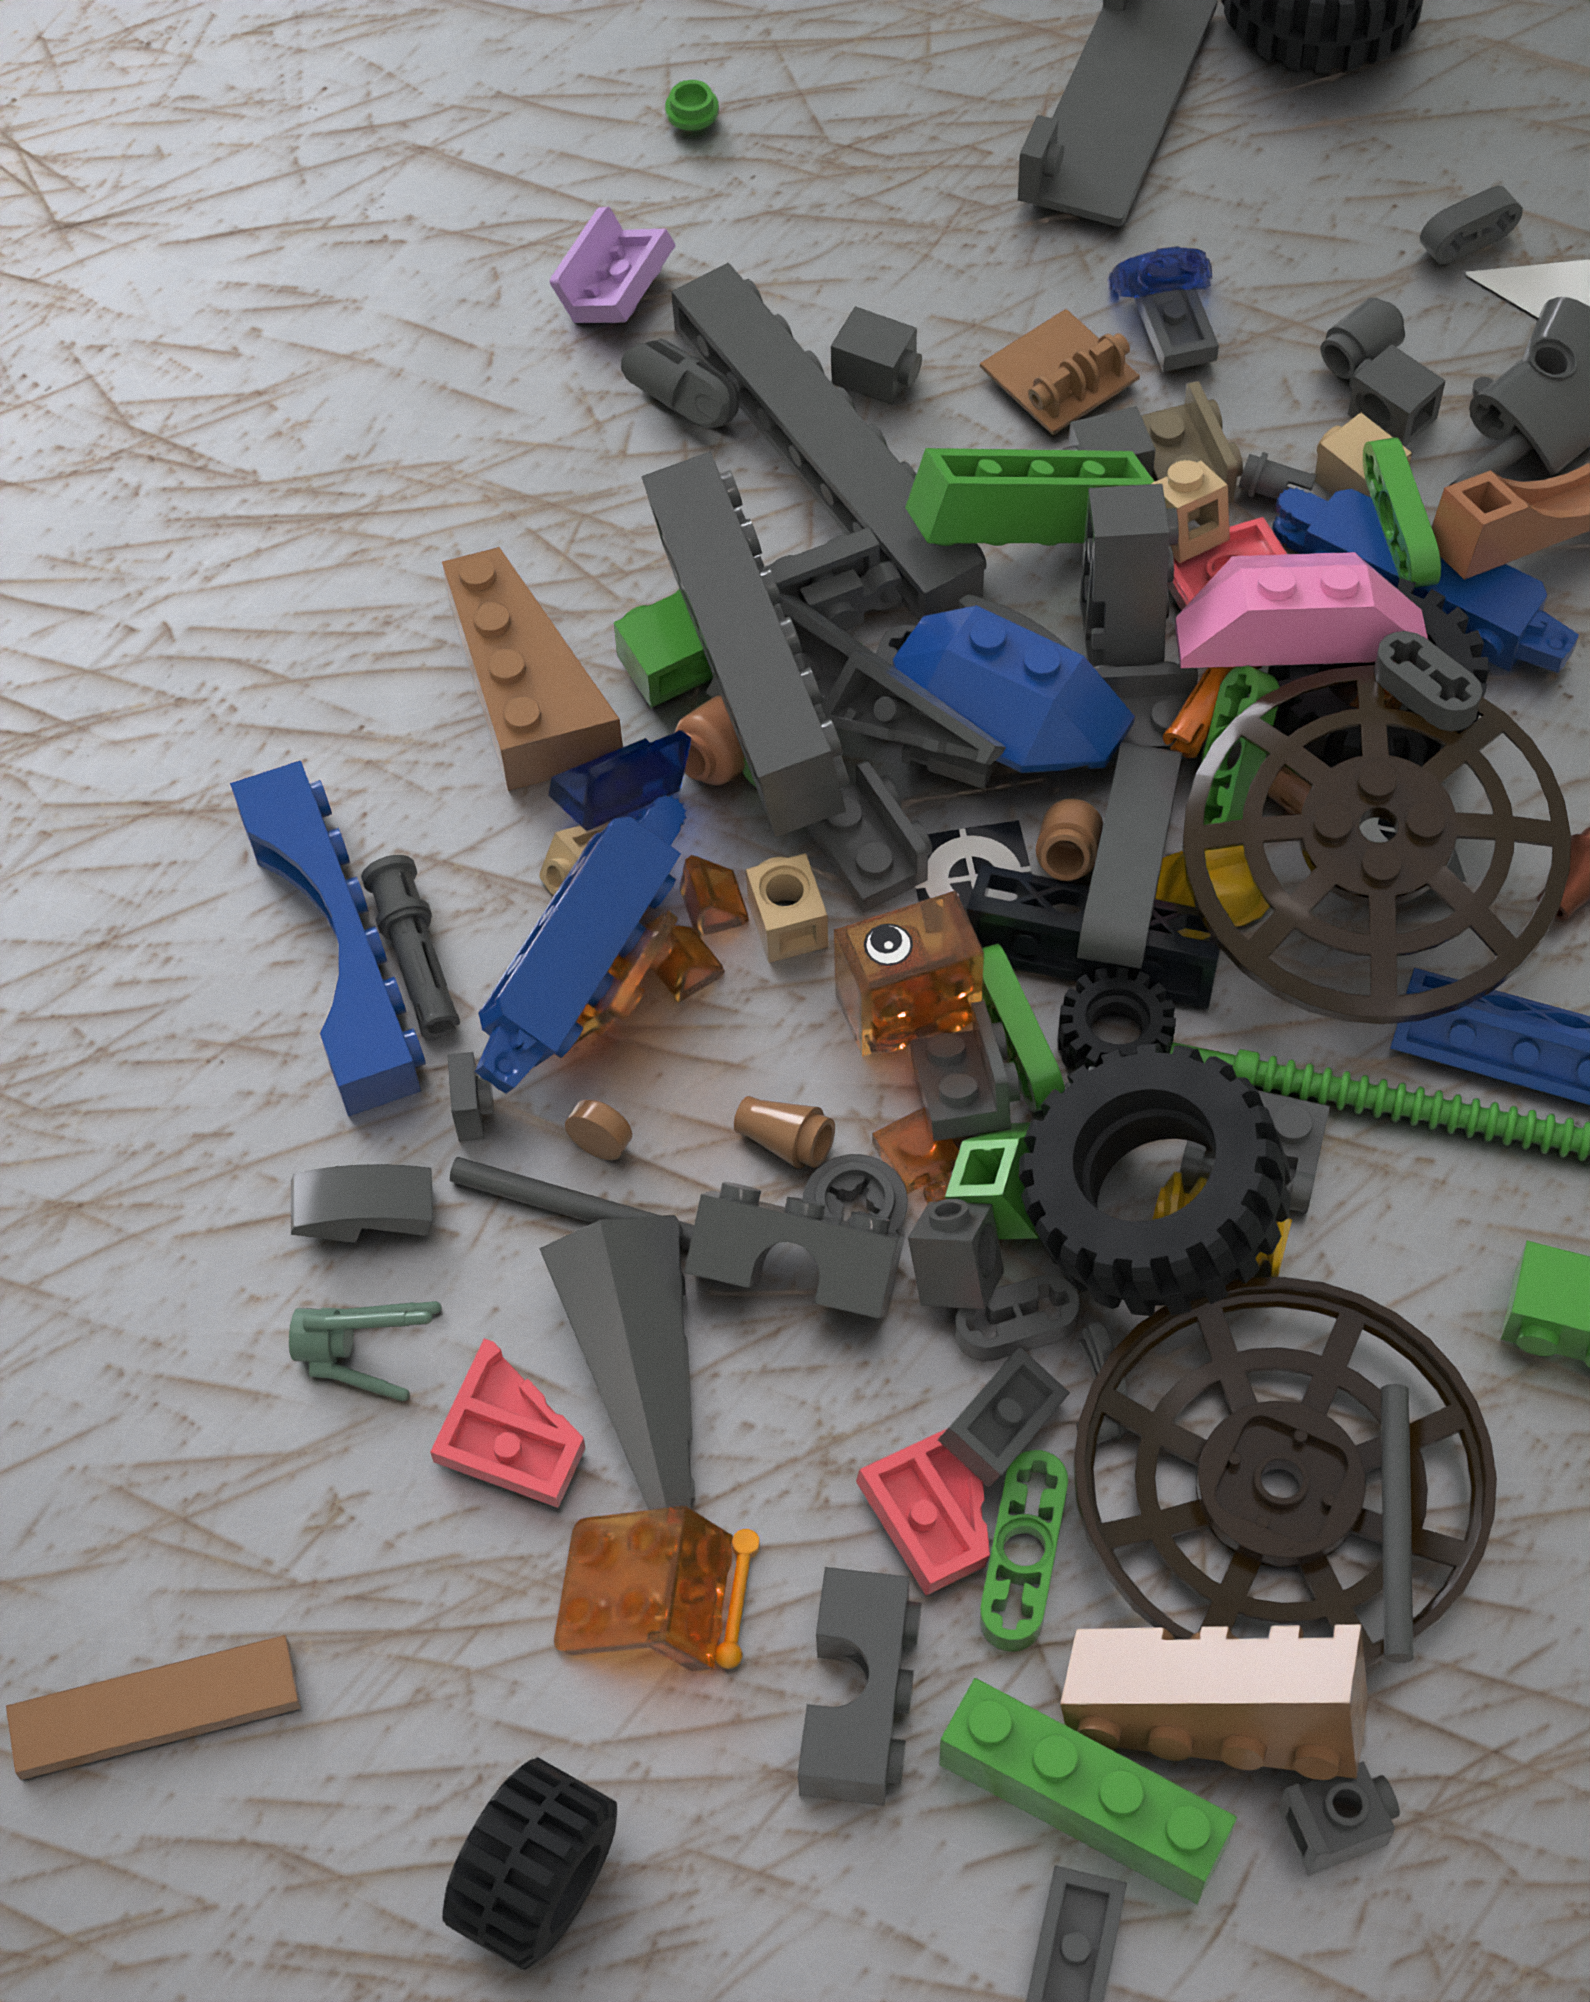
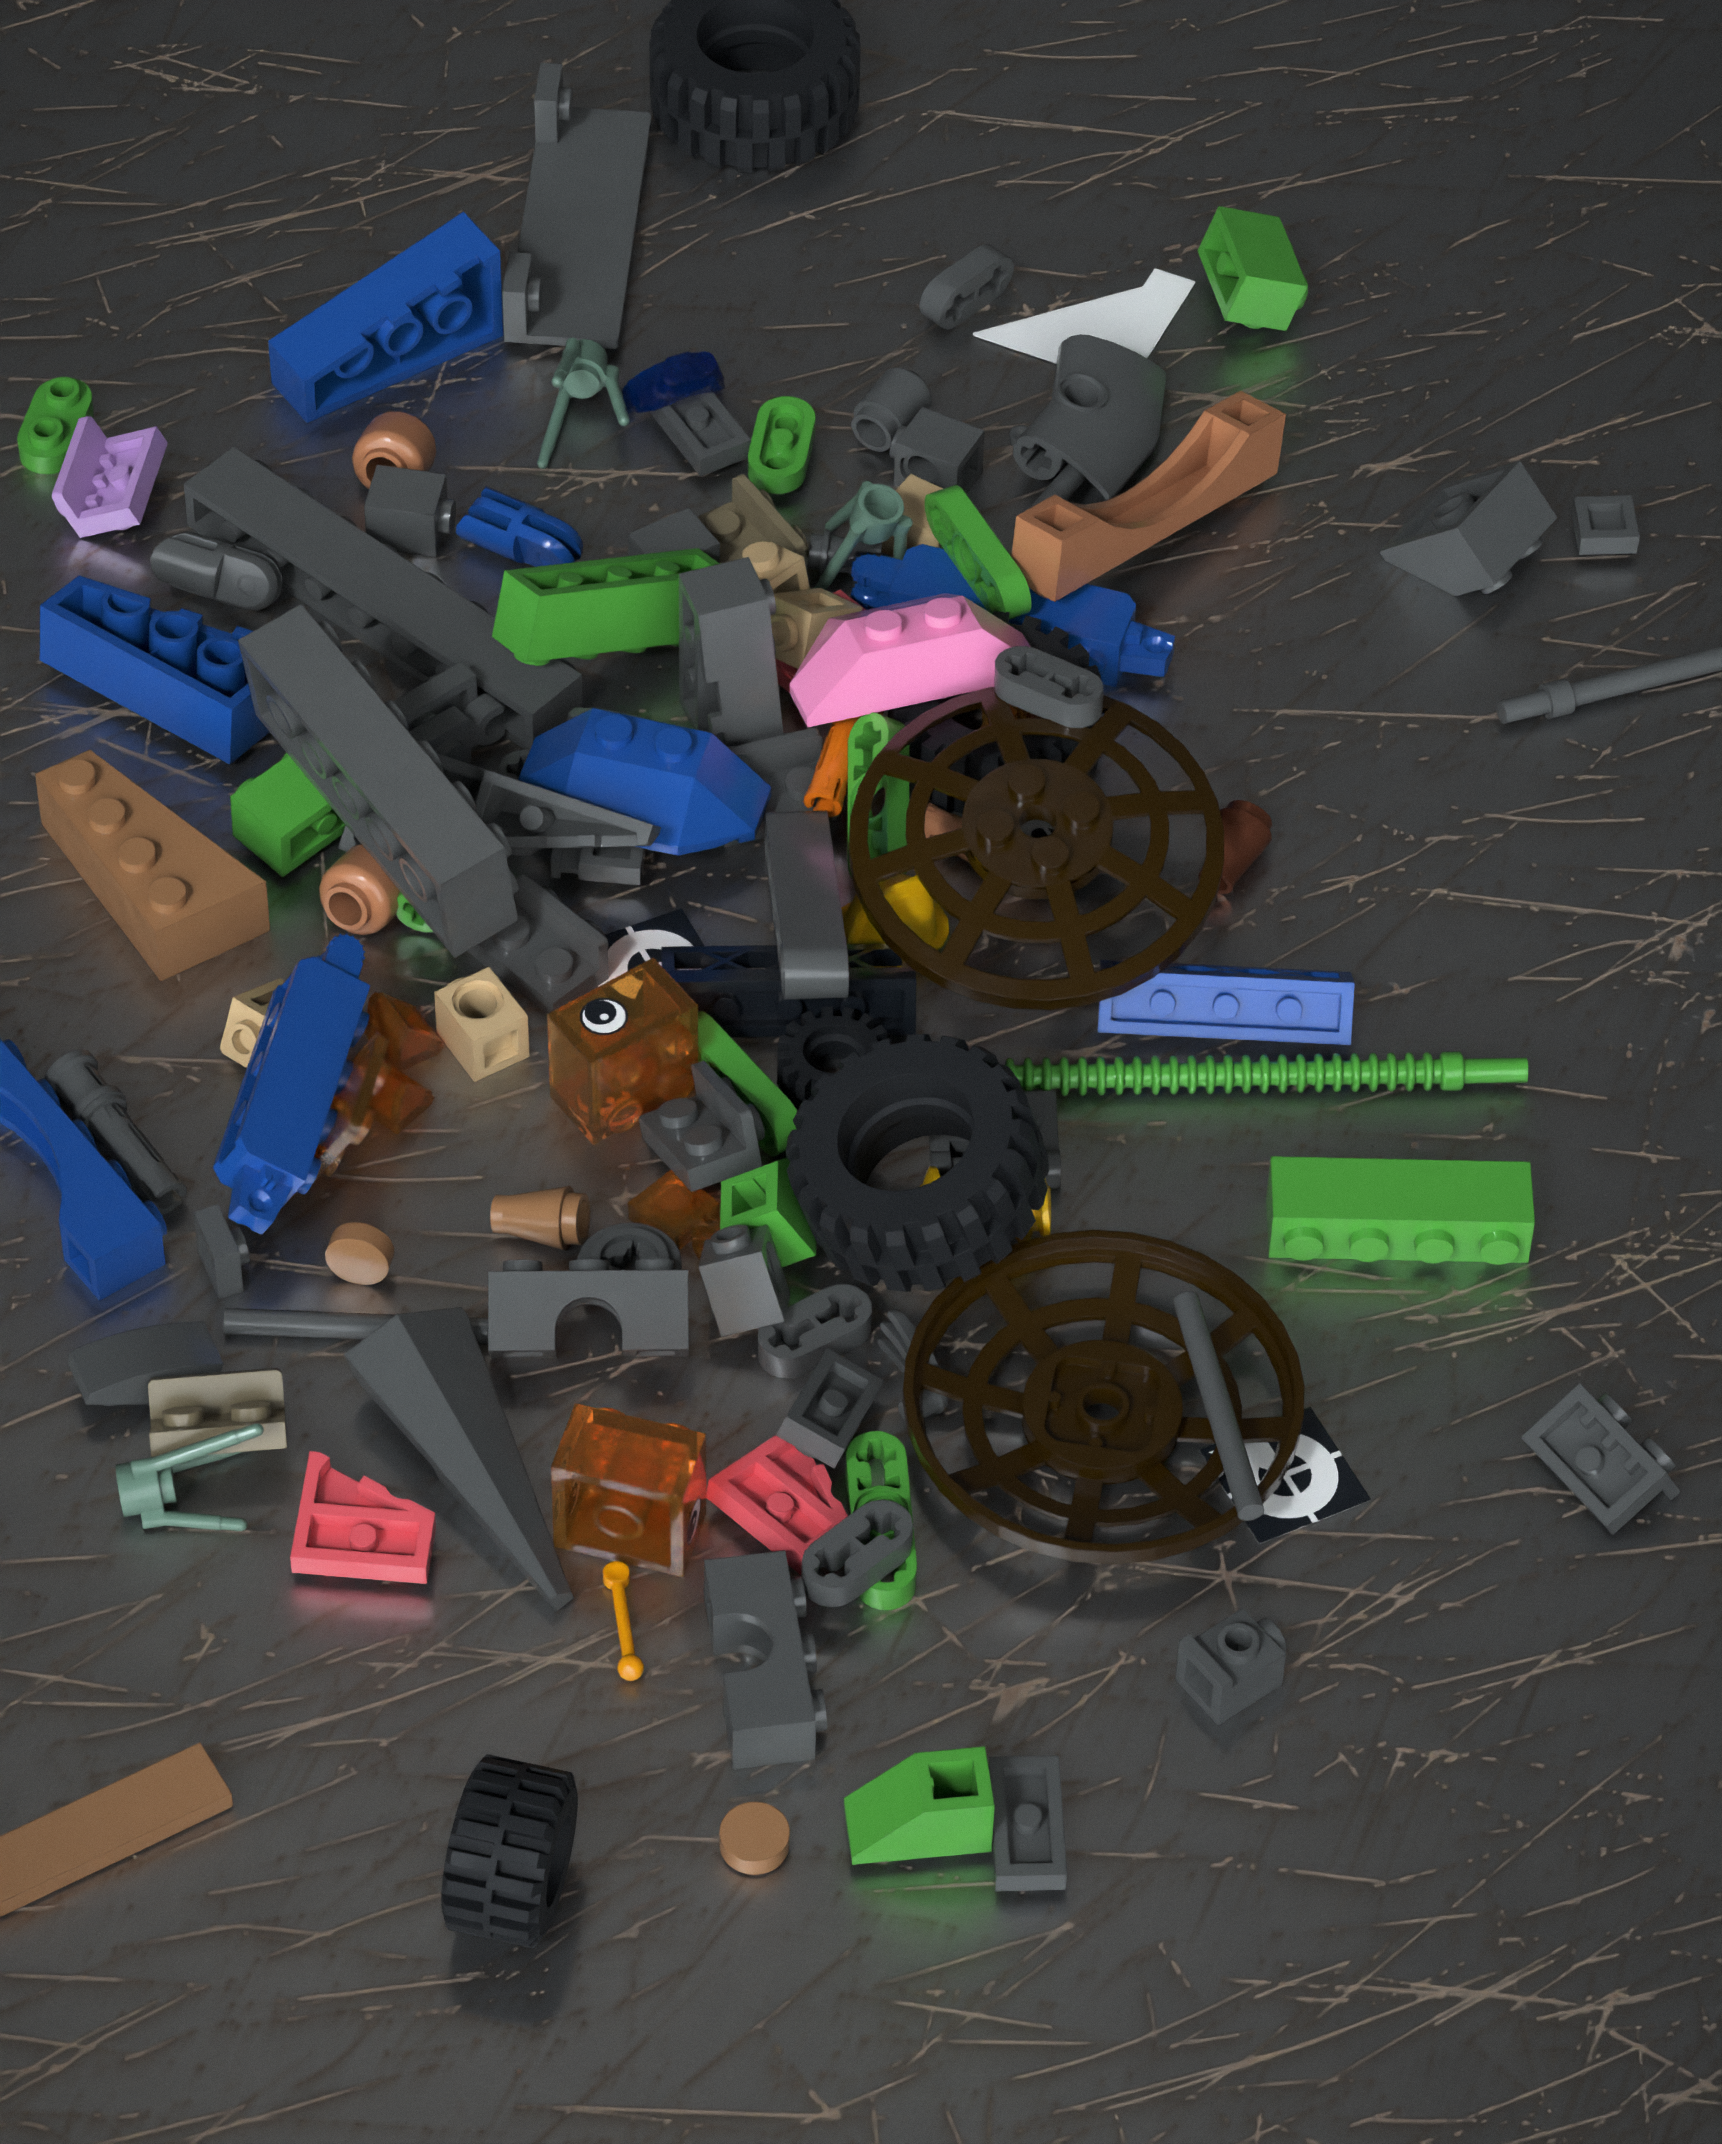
camera: 20 degrees left, 10 degrees down
clear blue panel [548,730,691,831] -> none
clear orange bracket [554,1506,733,1671] -> none
bright green plate [665,80,719,131] -> none
bright green brick [939,1677,1237,1905] -> none
medium nougat hinge [980,309,1140,435] -> none
medium nougat brick [1036,799,1103,881] -> none
wedge [1060,1624,1368,1780] -> none
none -> bright green plate [17,377,94,474]
none -> blue wedge [40,575,269,765]
none -> dark tan bracket [148,1368,287,1457]
none -> blue wedge [268,211,503,423]
none -> nougat head [352,411,437,489]
none -> blue arm [456,486,583,567]
none -> sand green plant [537,338,630,469]
none -> clear orange brick [551,1403,706,1577]
none -> medium nougat tile [719,1802,790,1875]
none -> bright green plate [748,396,816,494]
none -> tan bracket [771,588,862,669]
none -> dark grey beam [801,1499,913,1607]
none -> sand green plant [814,481,913,590]
none -> bright green slope [843,1746,995,1865]
none -> sticker [1199,1407,1371,1544]

